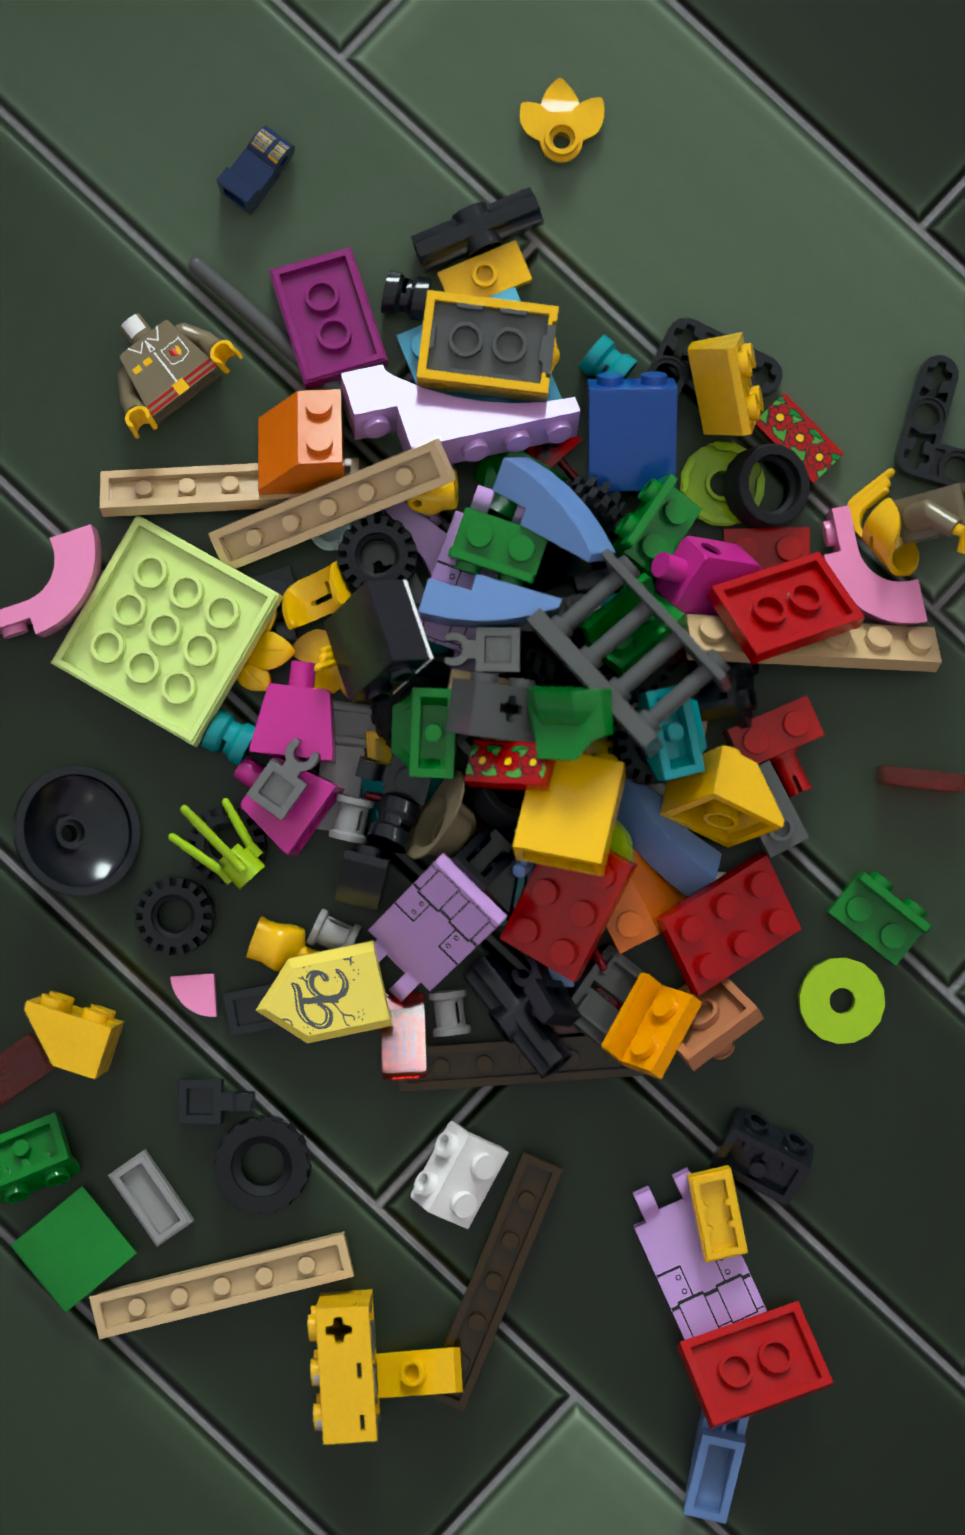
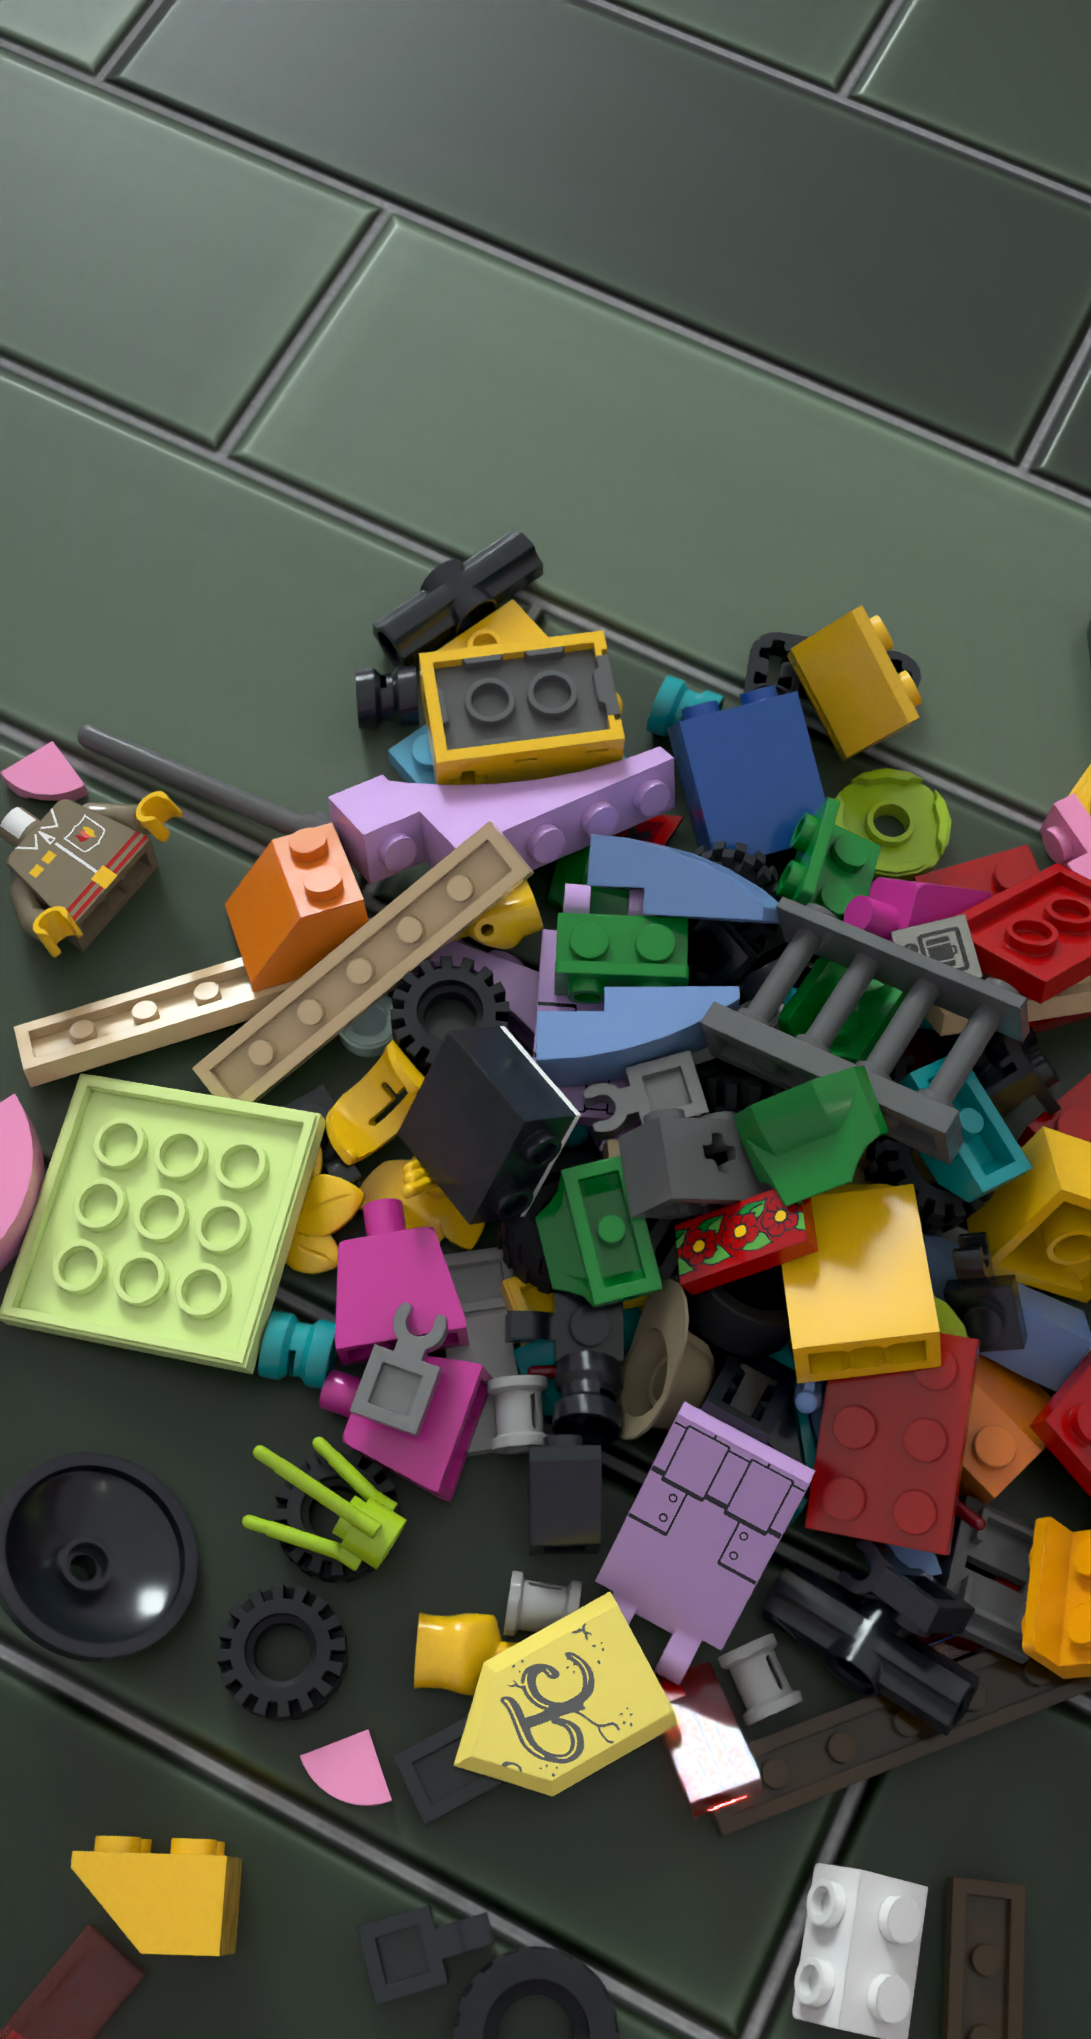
camera: 15 degrees left, 20 degrees down
dark blue leg [216,125,295,215] -> none
magenta tile [269,247,388,390] -> none
yellow plate [520,78,605,163] -> none
black tyre [723,444,810,528] -> none
tile [755,392,844,486] -> none
none -> bright pink tile [0,741,89,802]
none -> clear smoke sticker [891,914,983,978]
none -> black plate [943,1232,1027,1352]

